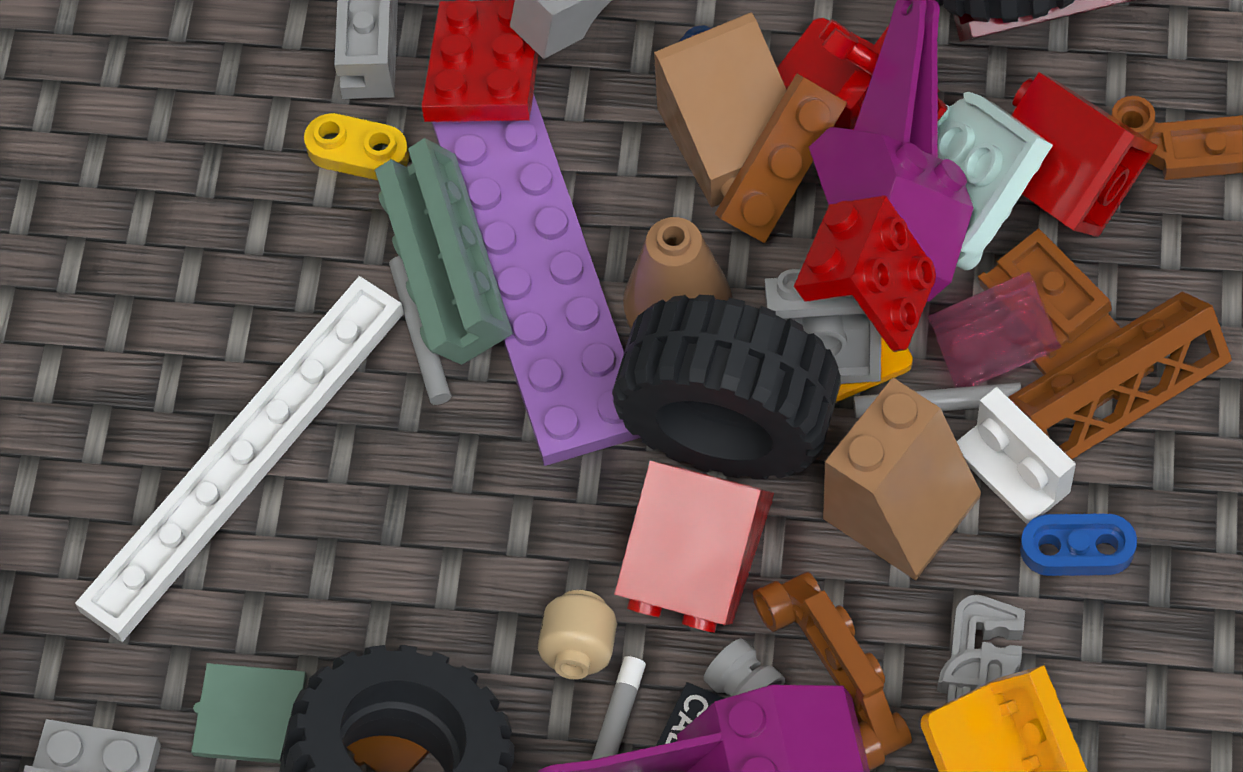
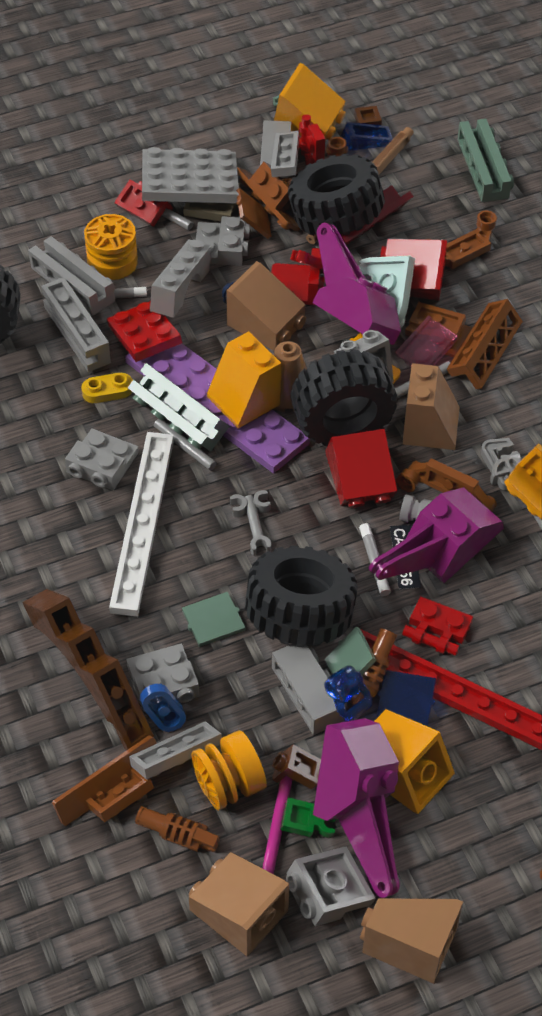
camera: 35 degrees left, 10 degrees down
tan head [538,590,617,679] -> none
dark orange plate [715,73,847,243] -> none
red bracket [794,195,936,352] -> none
white bracket [957,387,1076,524] -> none
blue plate [1020,514,1137,576] -> none
none -> light grey plate [65,429,139,491]
none -> light orange slope [207,331,281,429]
none -> light grey bar [230,490,271,556]

